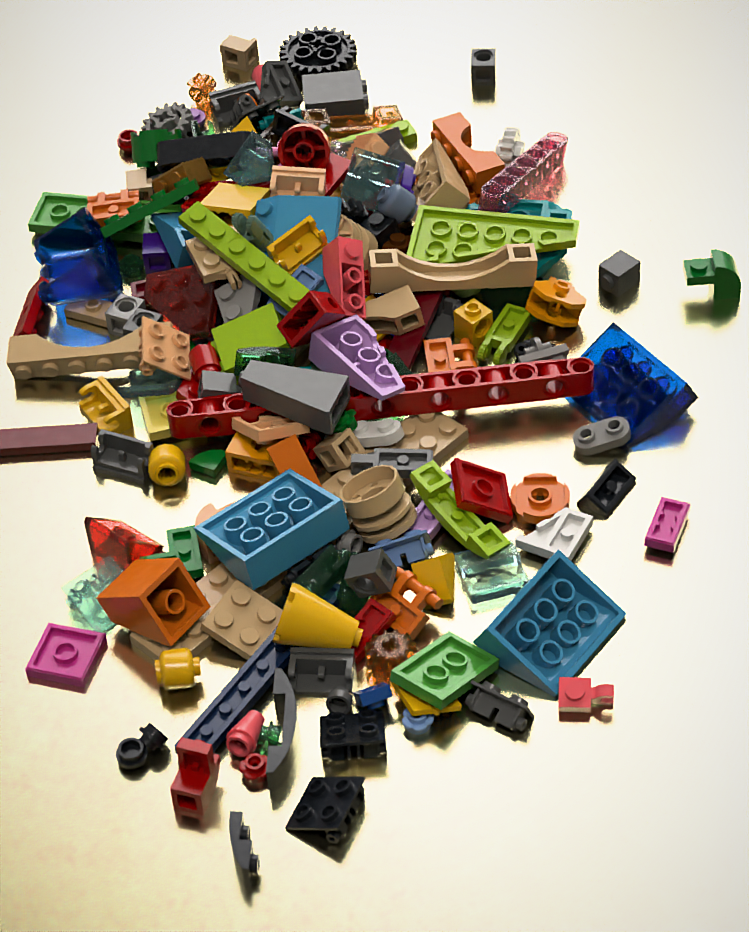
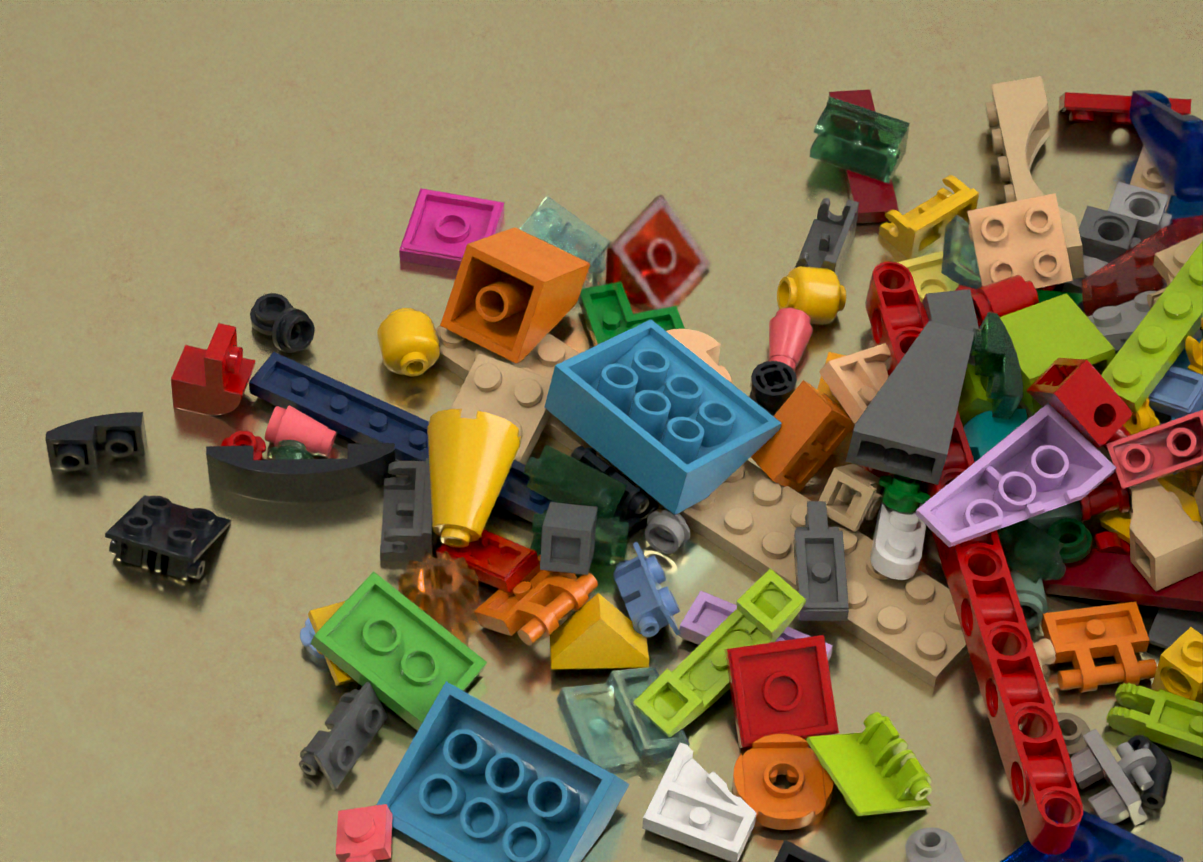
camera: 80 degrees right, 5 degrees up
green tile [189,450,227,477] -> none
black hinge [320,709,387,762] -> none
dark grey hinge [326,686,353,714] -> none
tan wheel [340,465,417,544] -> none
blue plate [352,682,393,709] -> none
none -> black wheel [749,361,797,416]
none -> coral cone [769,308,813,372]
none -> lime hinge [806,712,933,816]
none -> clear green hinge [809,97,910,183]

